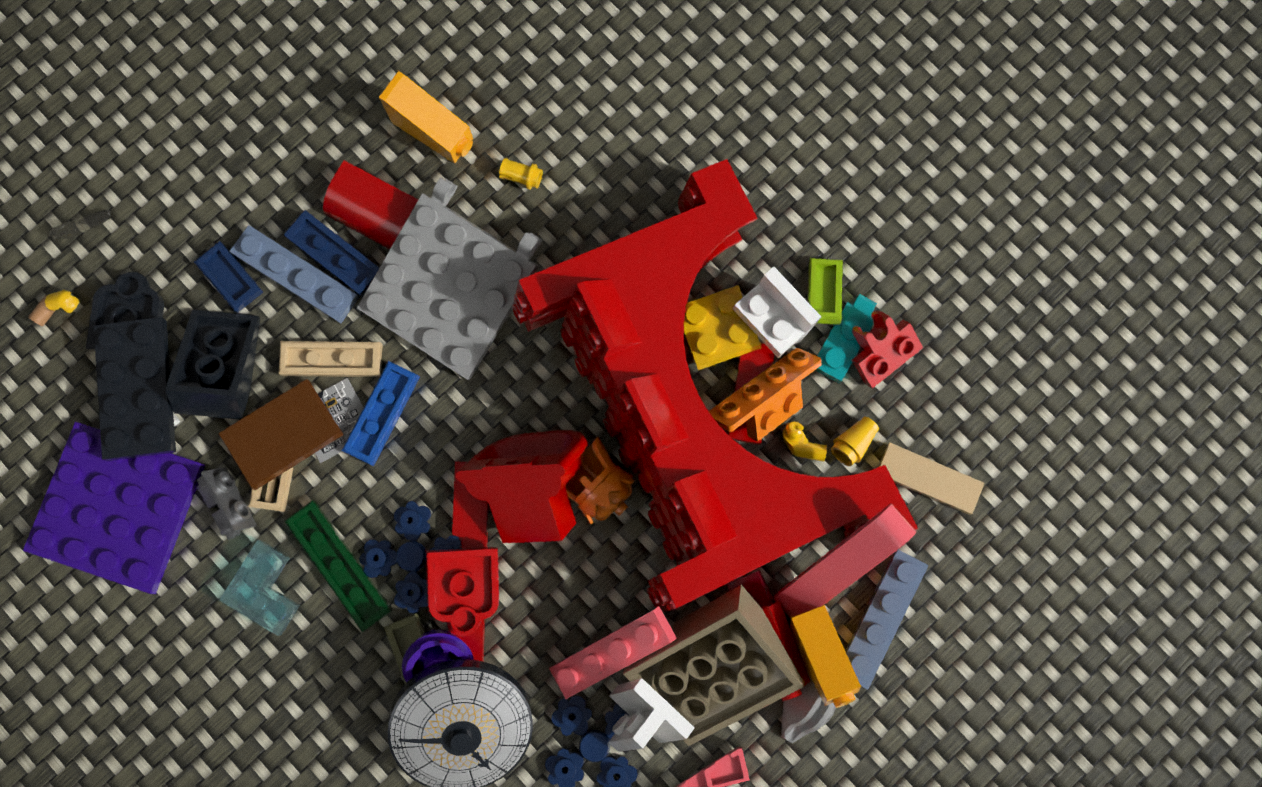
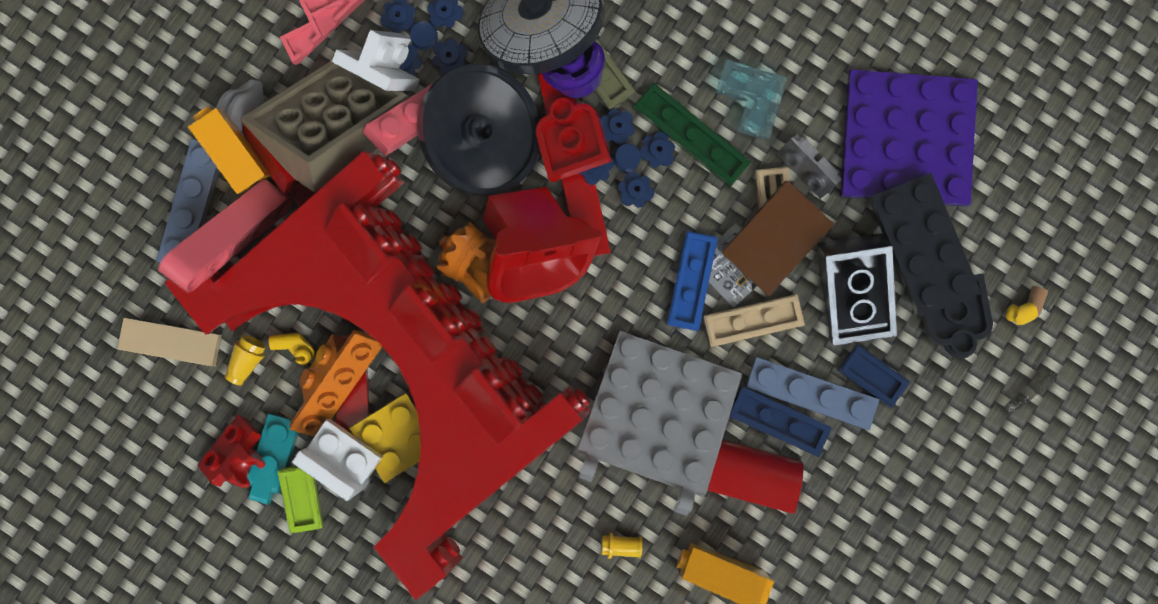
camera: 170 degrees right, 5 degrees up
none -> black dish [418,64,540,196]

